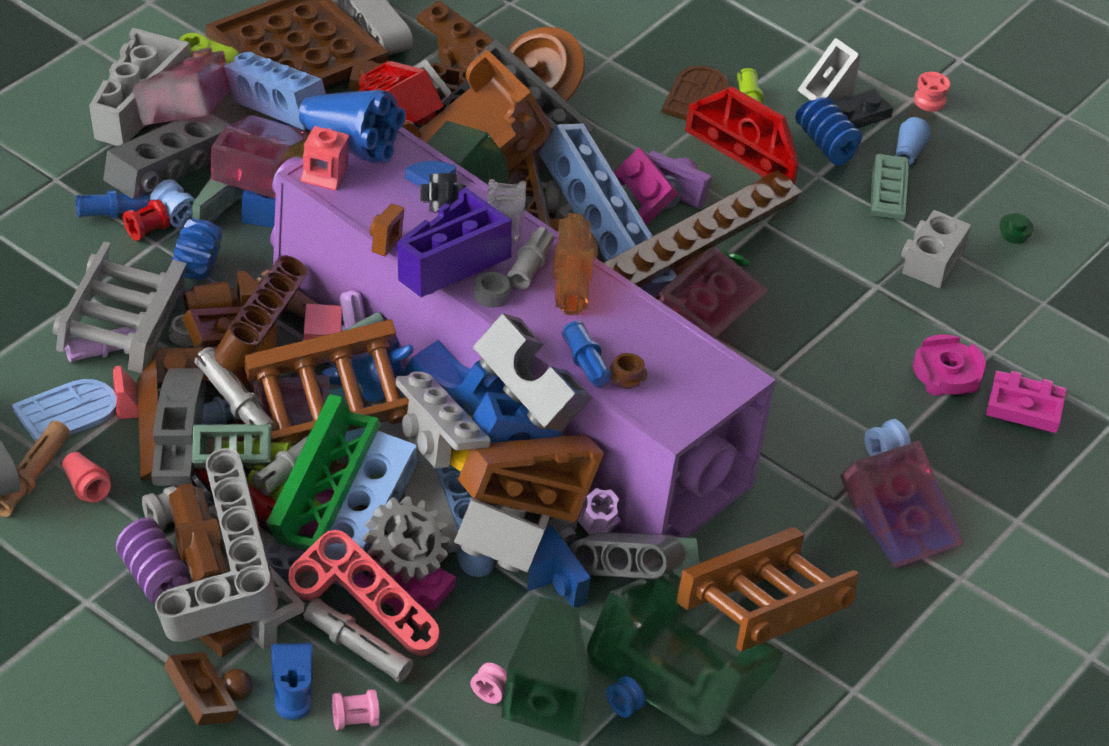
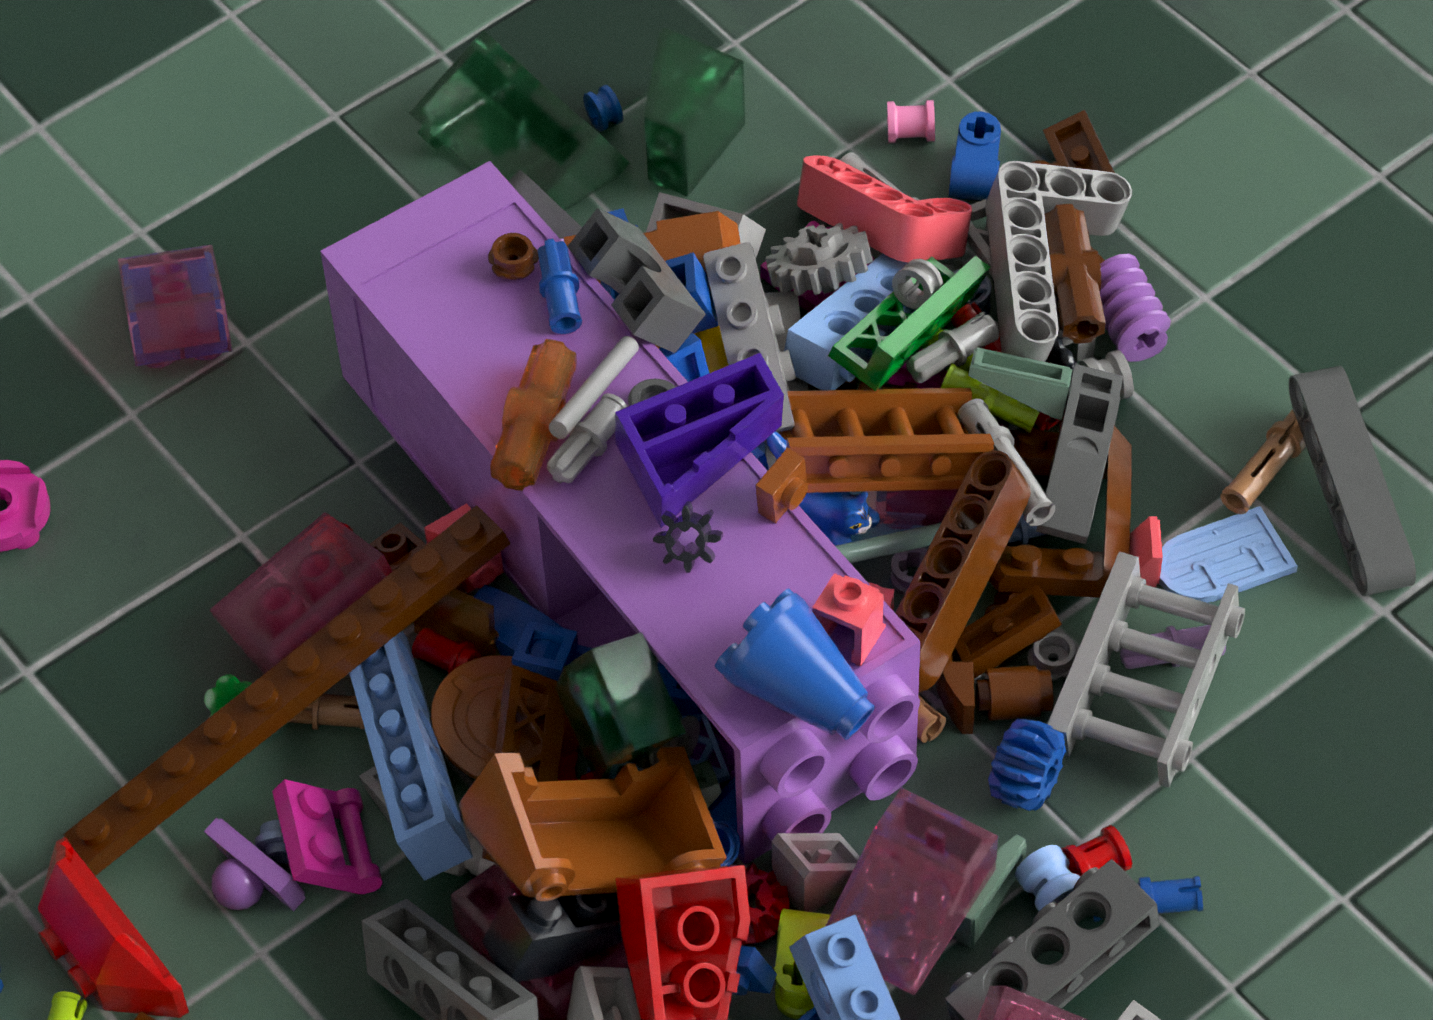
camera: 160 degrees left, 10 degrees up
coral cone [62,452,111,503] -> none
blue tile [405,161,457,187] -> none
bright pink bush [471,663,512,704] -> none
clear piece [487,179,526,244] -> none
dark orange fence [677,527,859,652] -> none
light blue wheel [864,419,911,463] -> none
none -> light grey bar [549,336,639,439]
none -> light grey bush [892,259,943,309]

